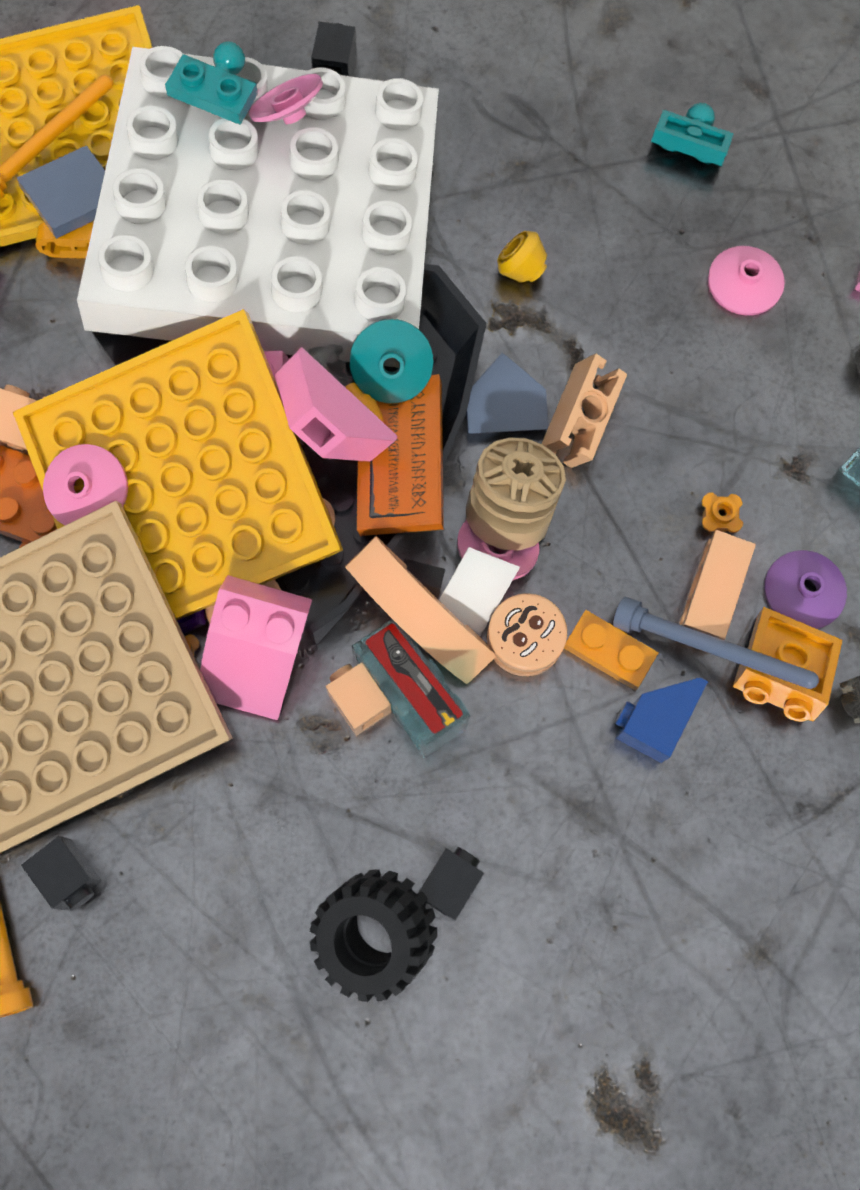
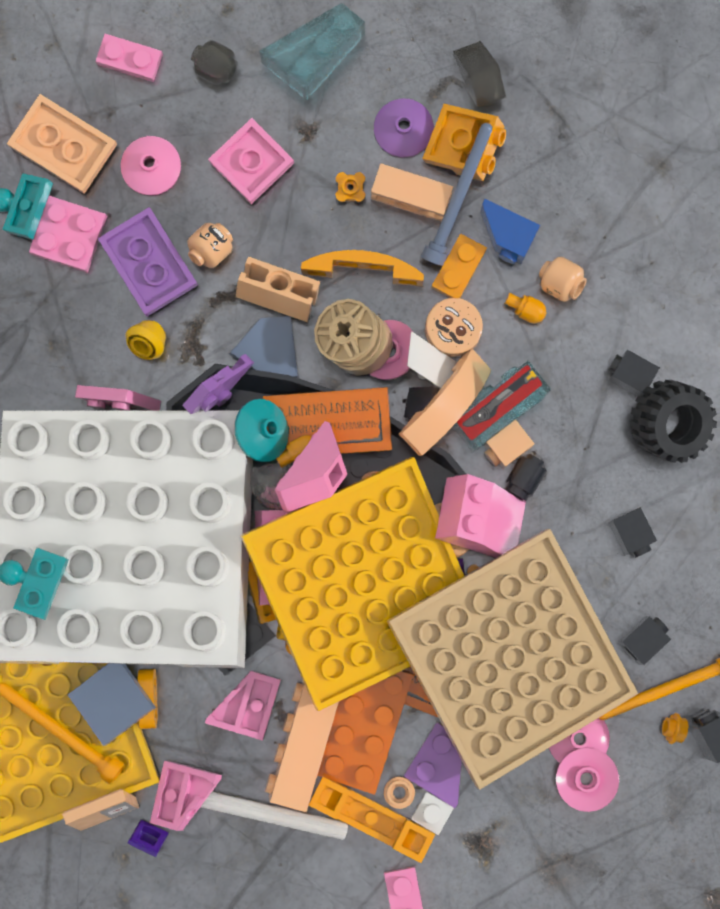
camera: 85 degrees left, 10 degrees up
bright pink dish [43,444,128,525] -> none
bright pink dish [249,74,323,124] -> none
none -> light nougat plate [7,94,117,194]
none -> bright pink plate [29,196,107,273]
none -> bright pink wing [75,385,161,411]
none -> medium lavender plate [98,207,198,317]
none -> medium lavender wing [182,354,254,414]
none -> light nougat head [187,223,233,268]
none -> bright pink wing [205,671,281,741]
none -> bright pink plate [208,118,294,204]
none -> light orange slope [301,250,424,287]
none -> light orange cylinder [504,293,547,324]
none -> black brick [504,454,547,502]
none -> light nougat head [539,256,587,302]
none -> black brick [608,507,657,558]

